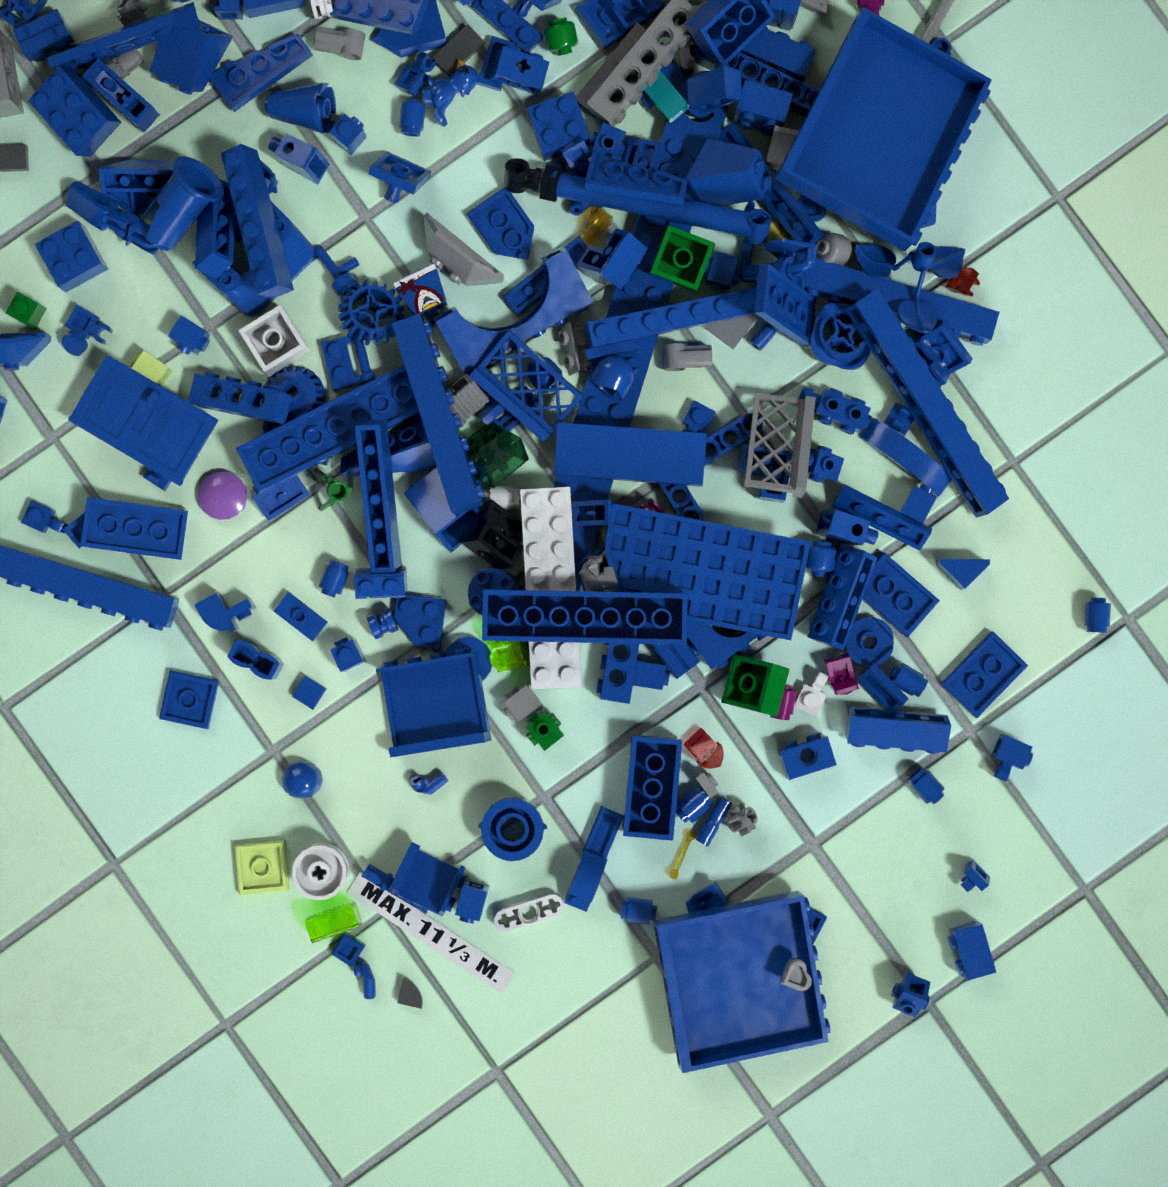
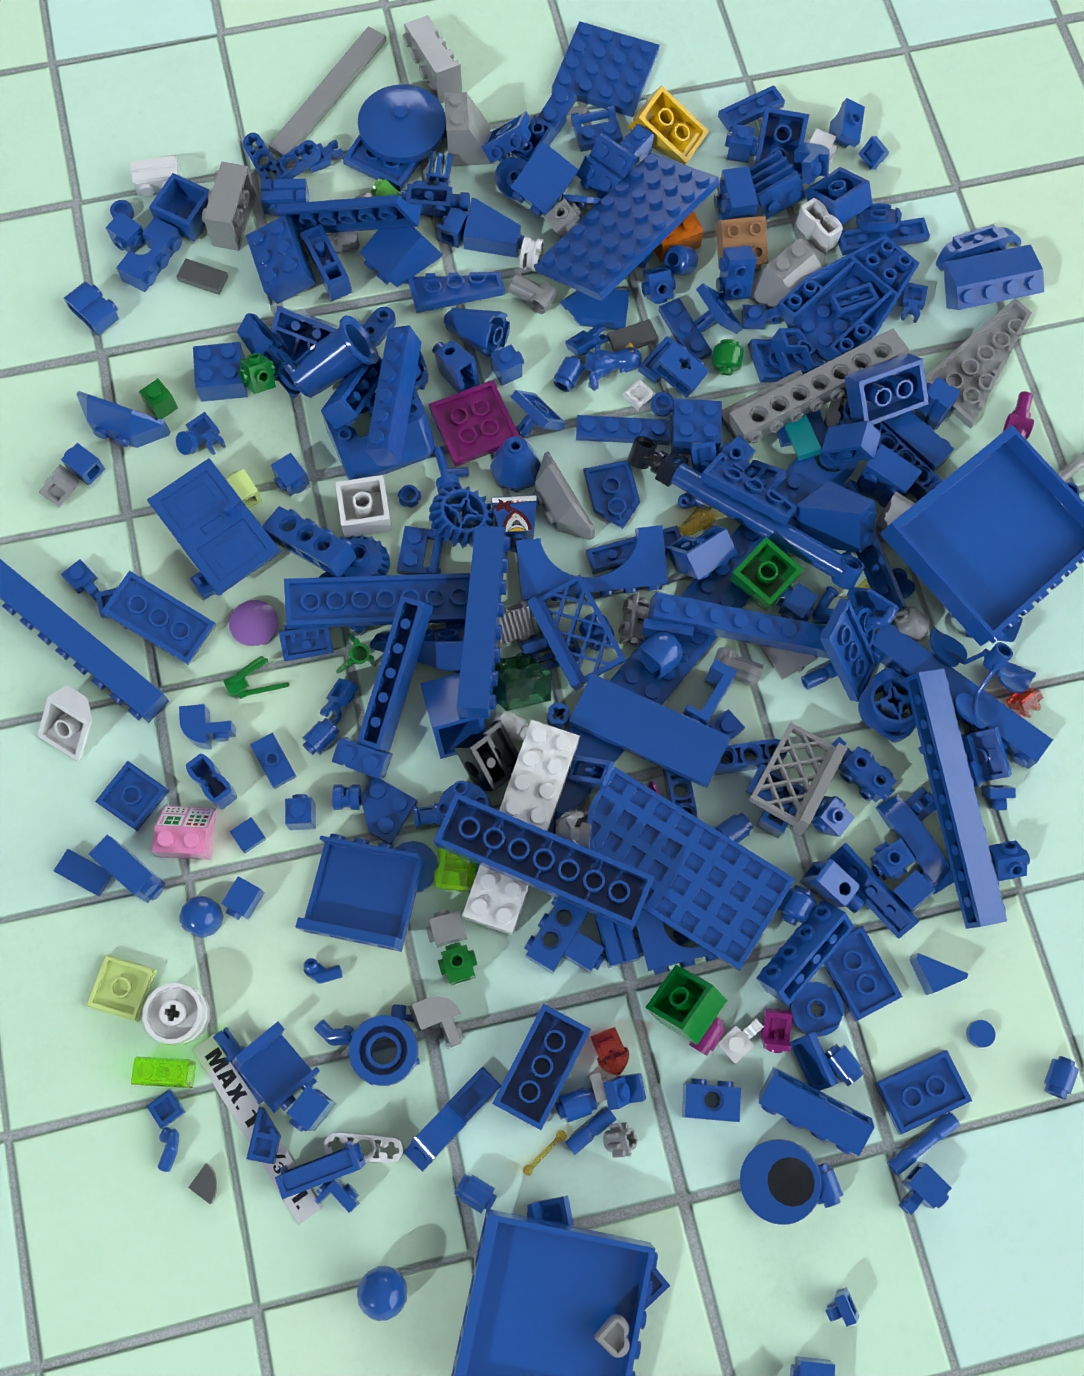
camera: 20 degrees right, 15 degrees down
none -> white slope [37,685,92,761]
none -> blue tile [54,849,113,897]
none -> blue brick [88,834,166,903]
none -> bright pink slope [152,806,217,860]
none -> blue brick [221,876,265,920]
none -> green plant [223,656,290,699]
none -> green brick [239,353,276,394]
none -> blue tile [246,1107,281,1164]
none -> blue container [275,1141,366,1199]
none -> blue arm [314,1019,355,1046]
none -> blue bracket [314,1179,360,1213]
none -> blue plate [320,678,358,724]
none -> blue piece [357,1266,407,1321]
none -> blue plate [363,307,396,347]
none -> blue hand [391,1004,414,1023]
none -> blue plate [398,485,421,508]
none -> light grey brick [408,996,463,1049]
none -> blue bush [413,803,441,829]
none -> magenta plate [429,380,520,467]
none -> blue cone [490,436,541,492]
none -> blue bush [547,703,569,730]
none -> blue plate [576,415,670,445]
none -> blue bracket [603,1073,646,1110]
none -> white tile [622,379,655,412]
none -> blue tile [651,392,674,417]
none -> blue panel [683,659,737,725]
none -> blue brick [714,813,753,843]
none -> blue piece [740,1139,822,1225]
none -> blue brick [870,838,916,880]
none -> blue piece [887,1112,960,1176]
none -> blue tile [966,1020,995,1048]
none -> blue tile [981,785,1016,811]
none -> blue brick [989,840,1030,881]

